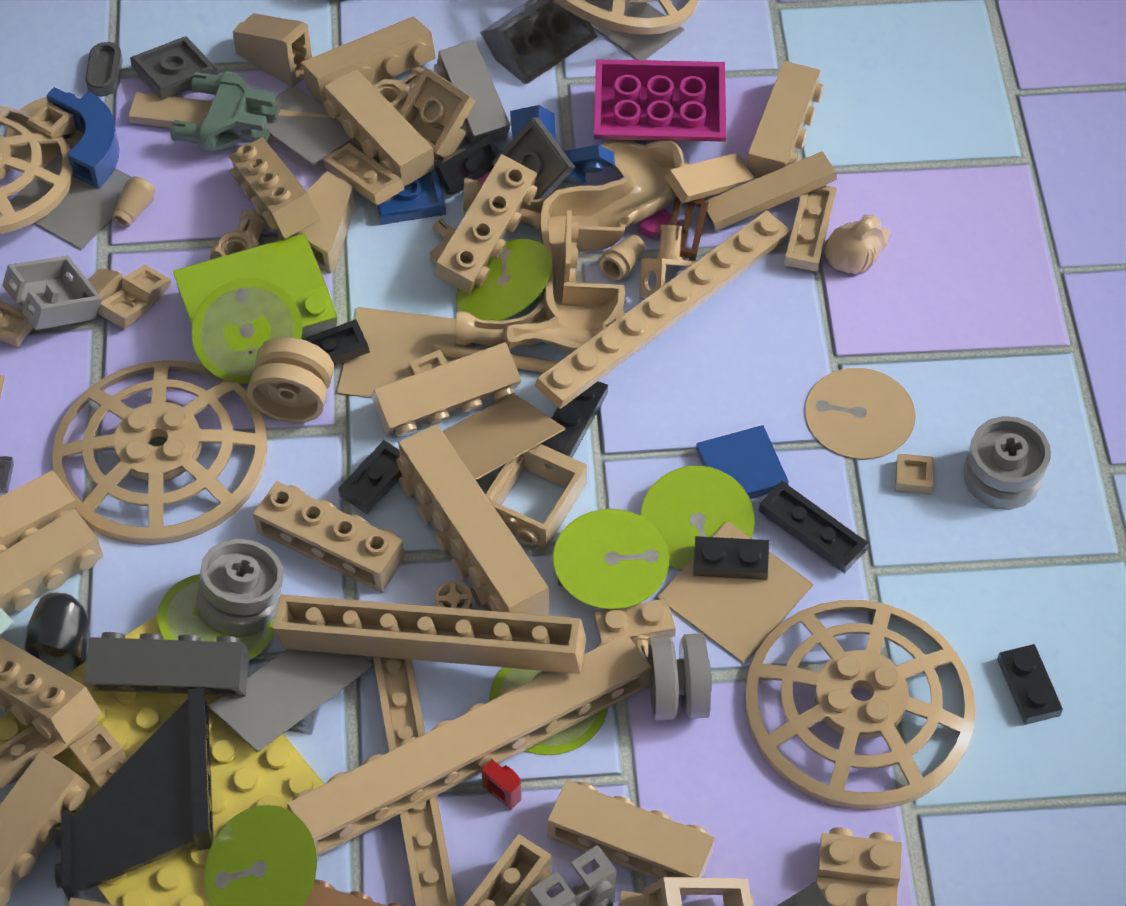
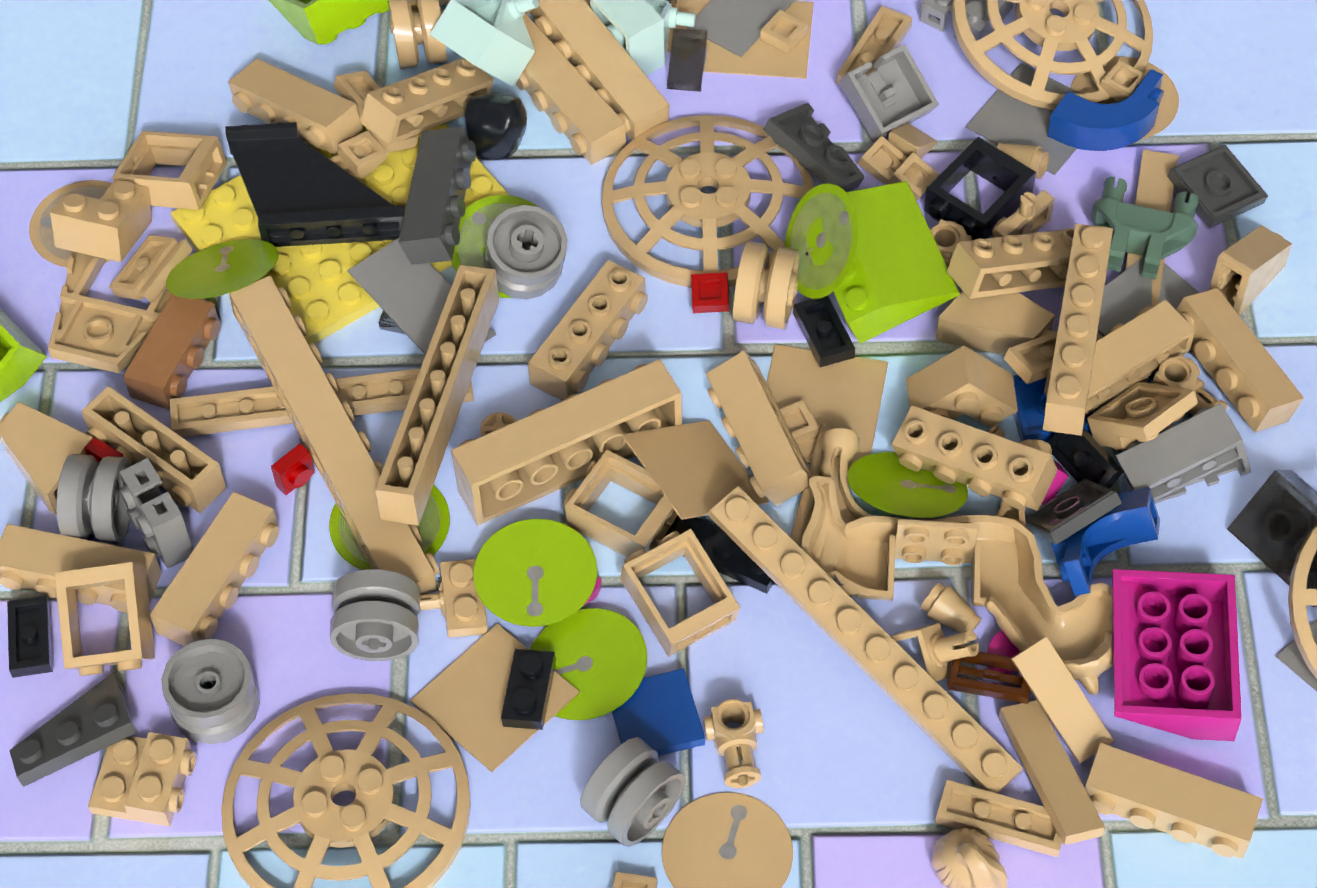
camera: 95 degrees right, 0 degrees up
dark grey tile [85,42,123,97] -> none
black plate [338,440,402,514] -> none
black plate [758,481,869,574] -> none
none -> light grey wheel [161,638,260,745]
none -> light grey wheel [580,737,686,847]
none -> tan window [620,529,741,657]
none -> red plate [691,272,730,314]
none -> tan connector [703,699,764,788]
none -> dark grey wing [763,103,865,192]
none -> tan brick [906,345,1018,427]
none -> black window [924,137,1036,240]
none -> tan plate [992,190,1055,238]
none -> tan brick [1043,223,1113,436]

